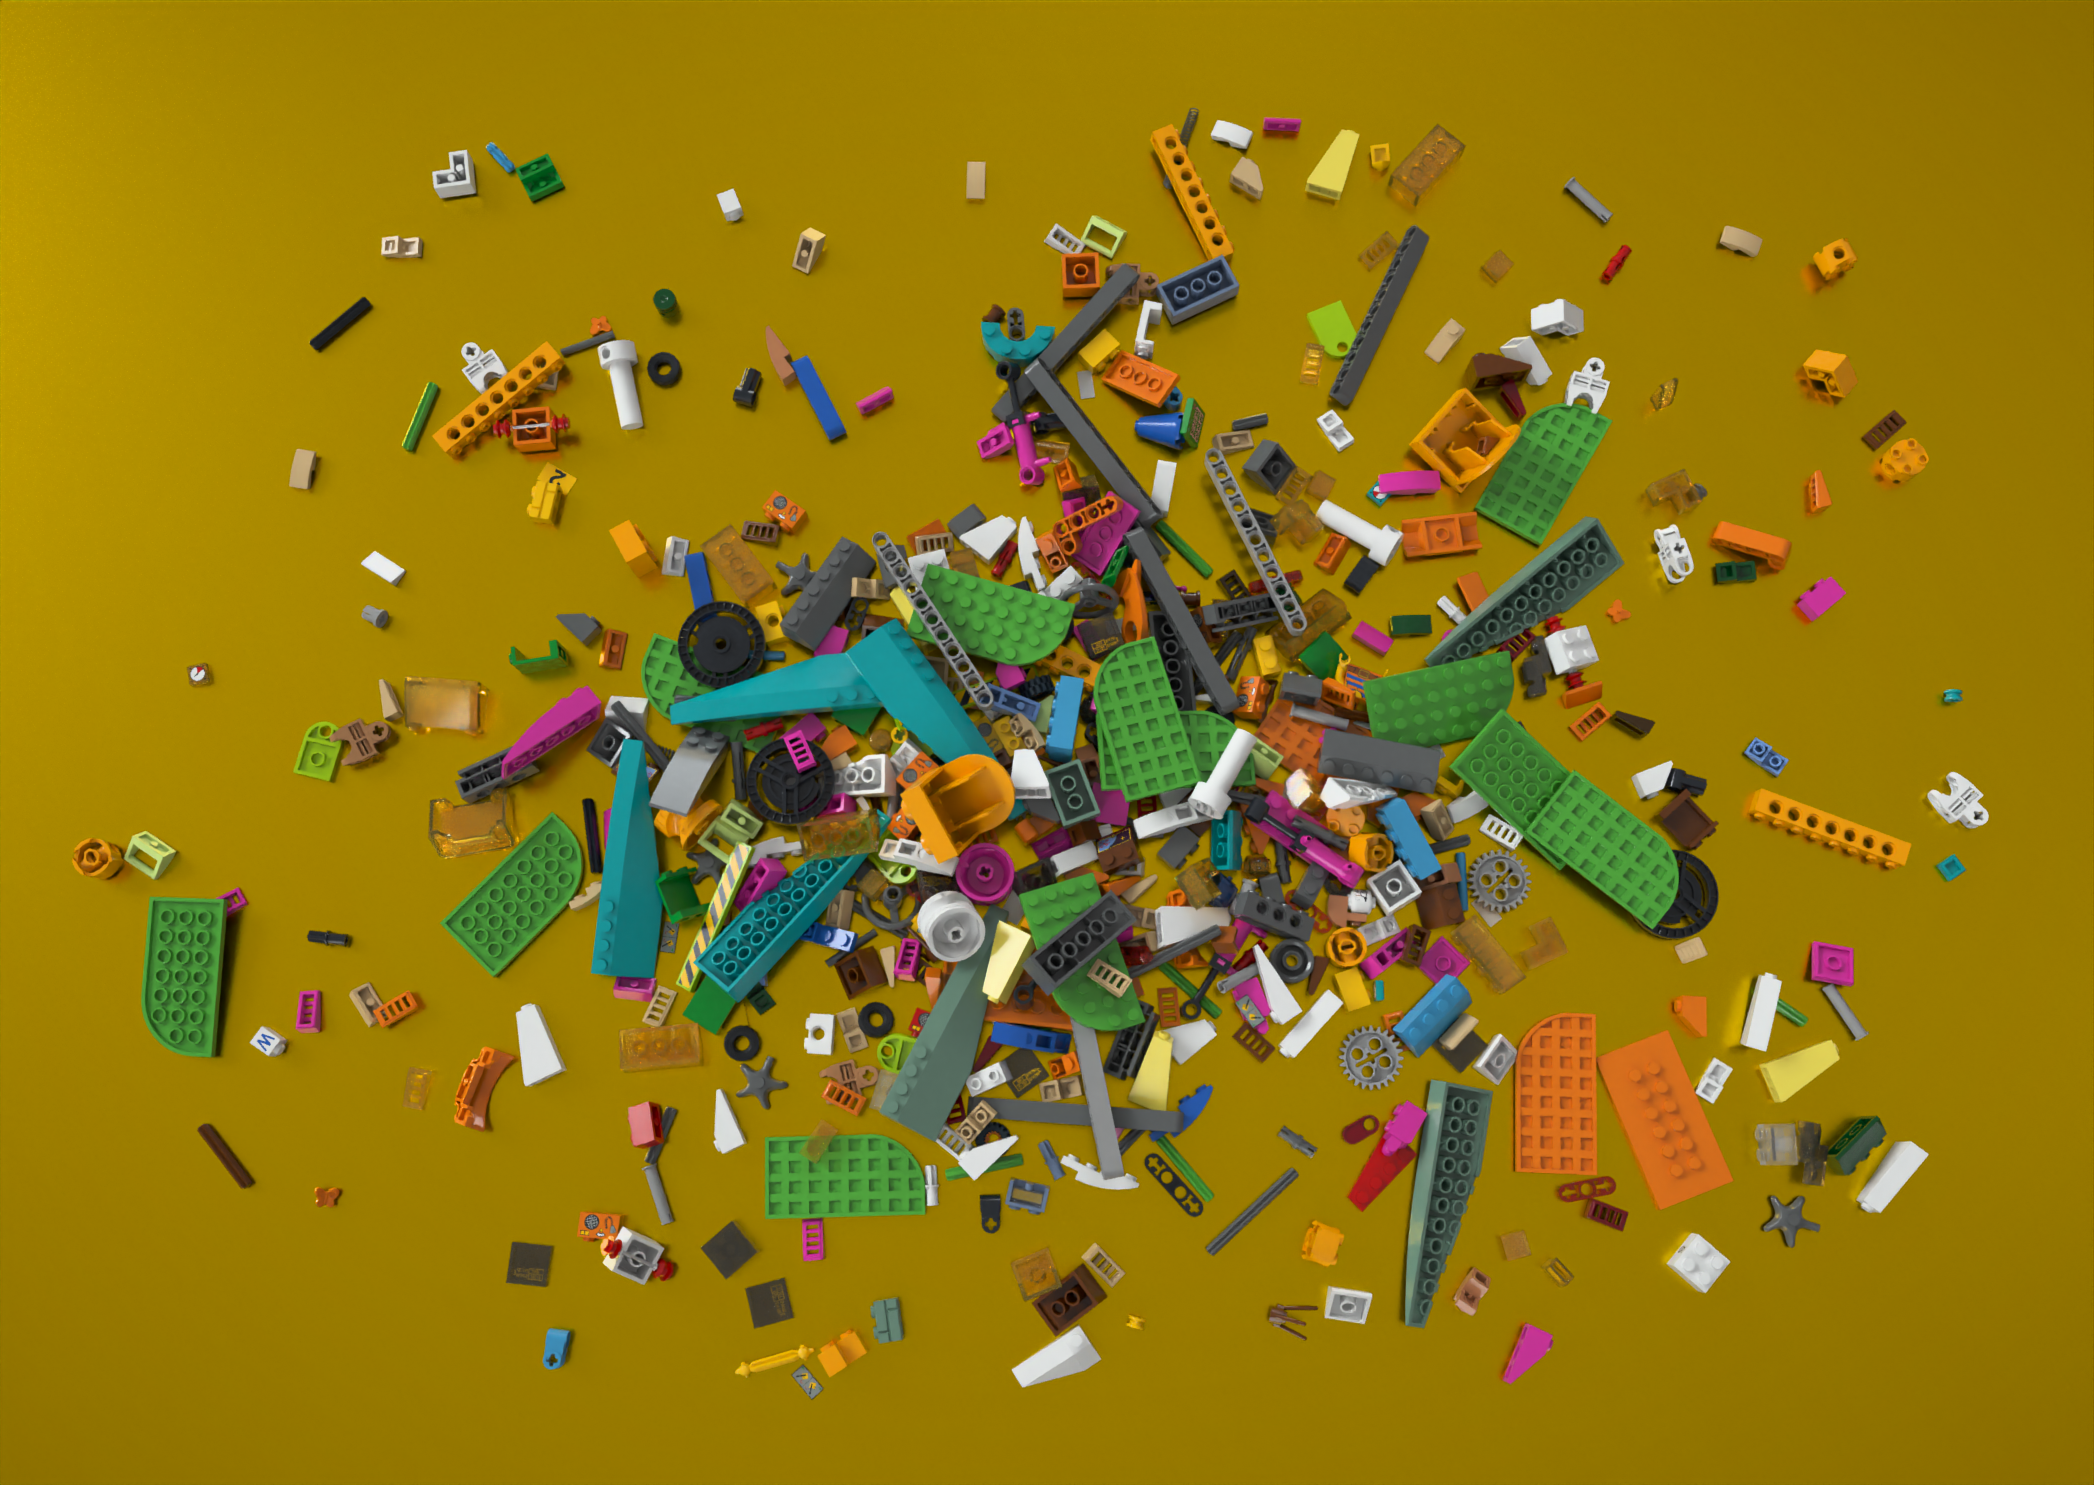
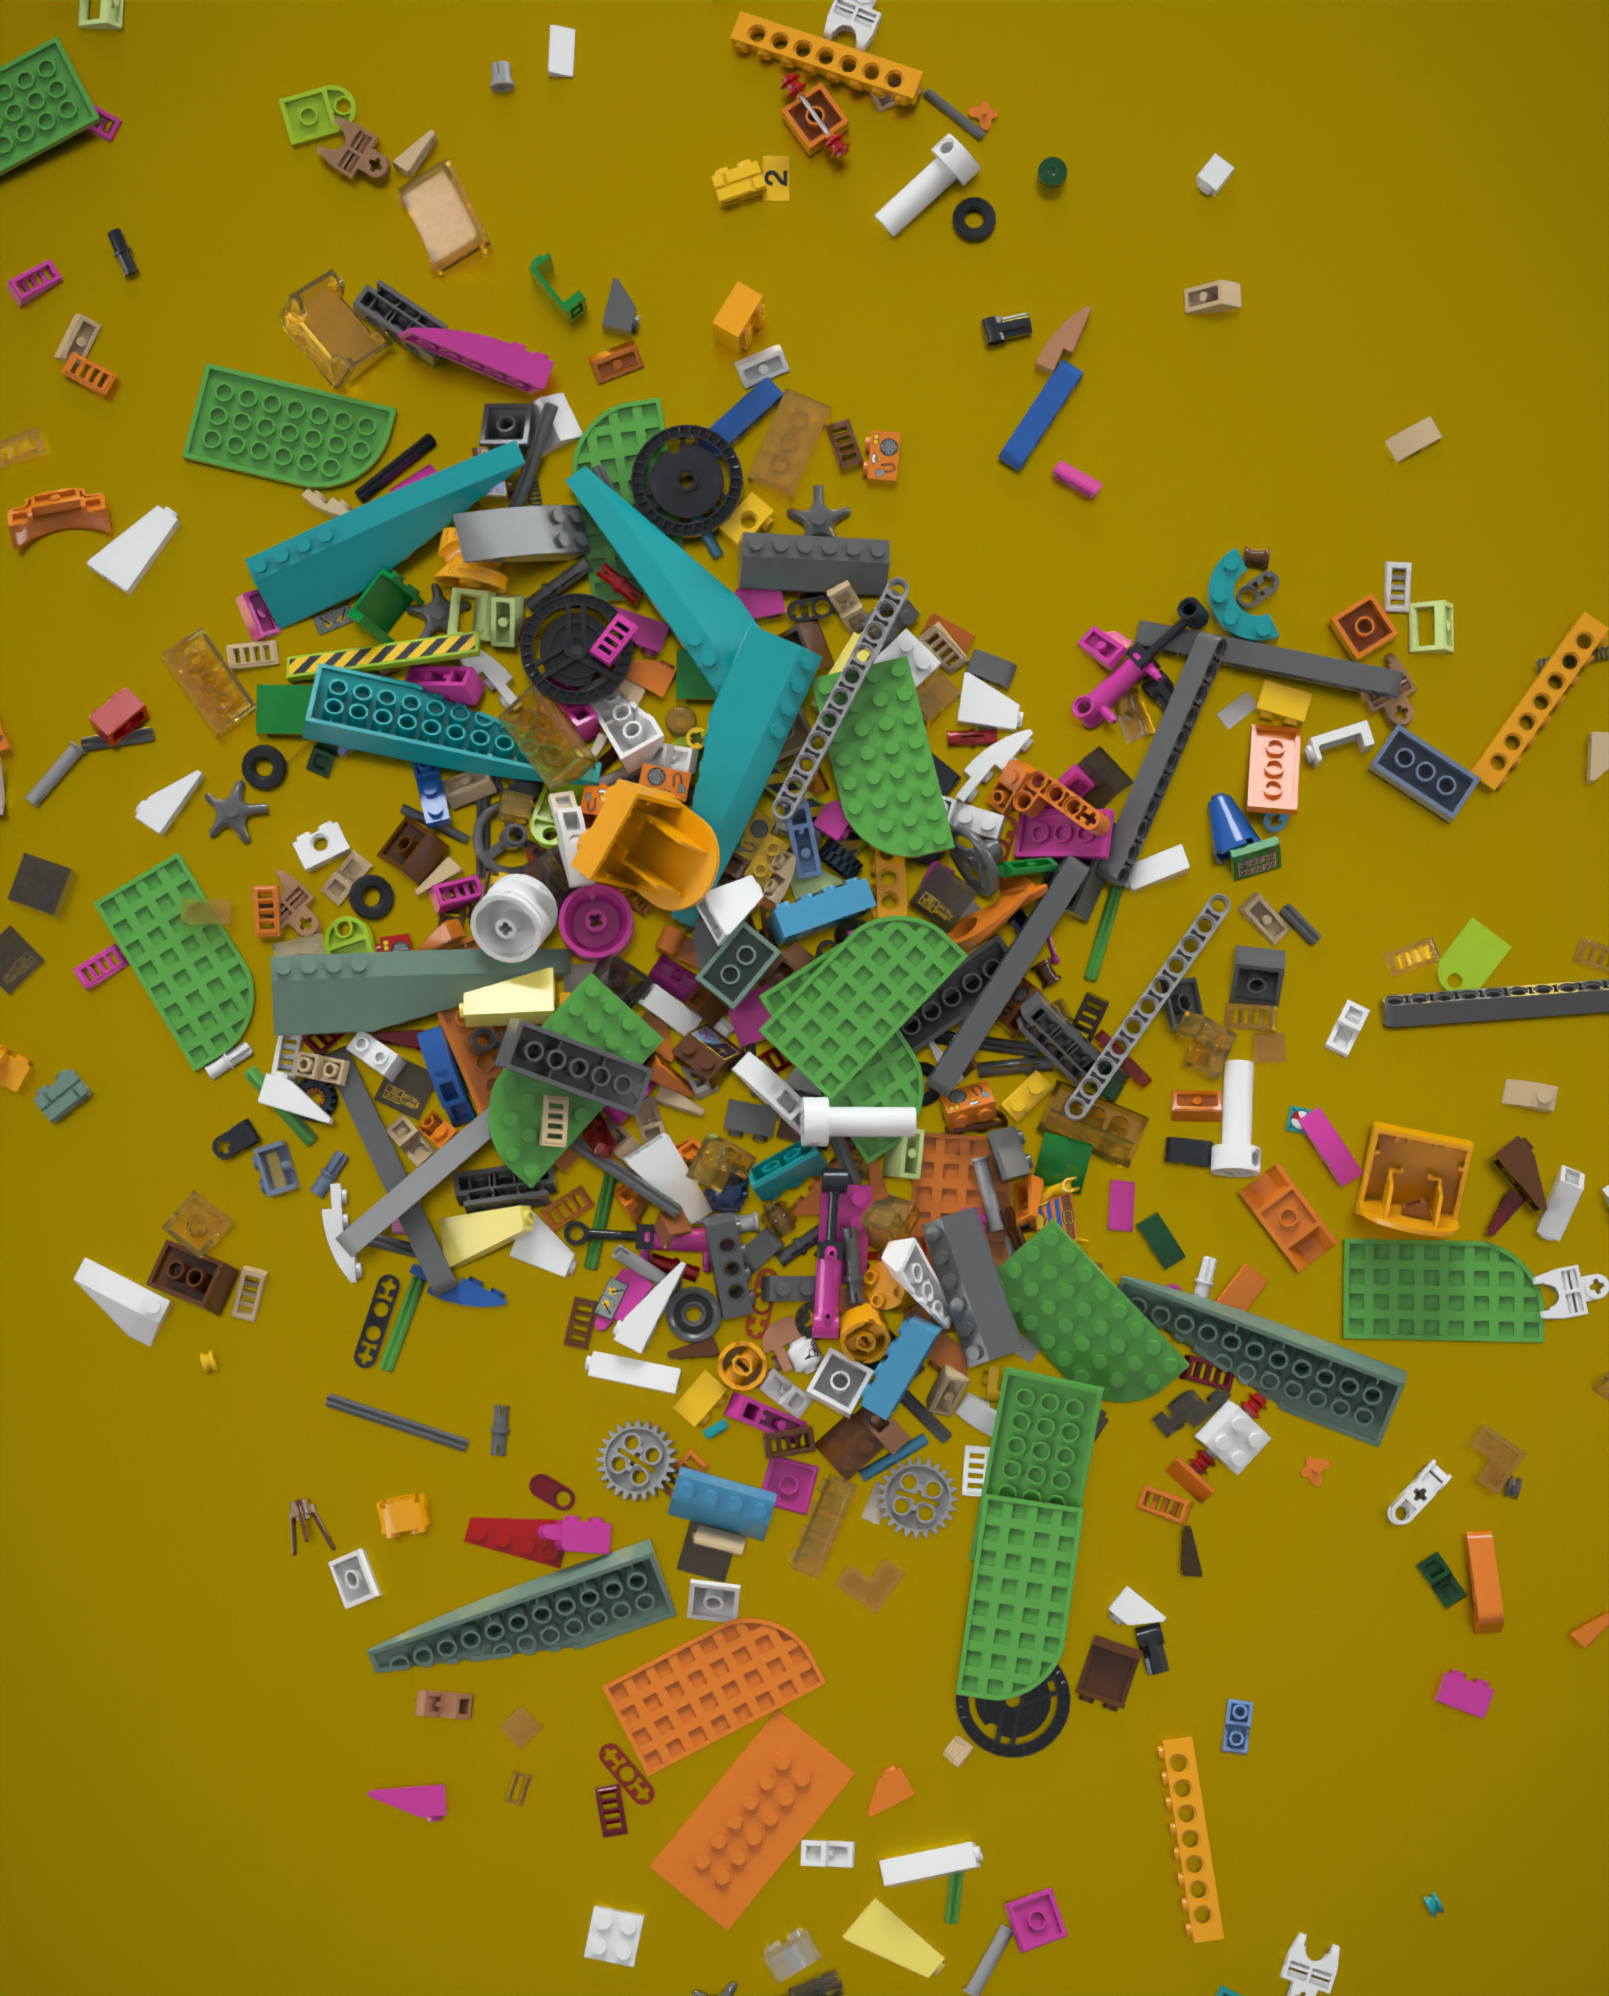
camera: 60 degrees right, 5 degrees up
orange slope [1053,457,1082,492] -> none

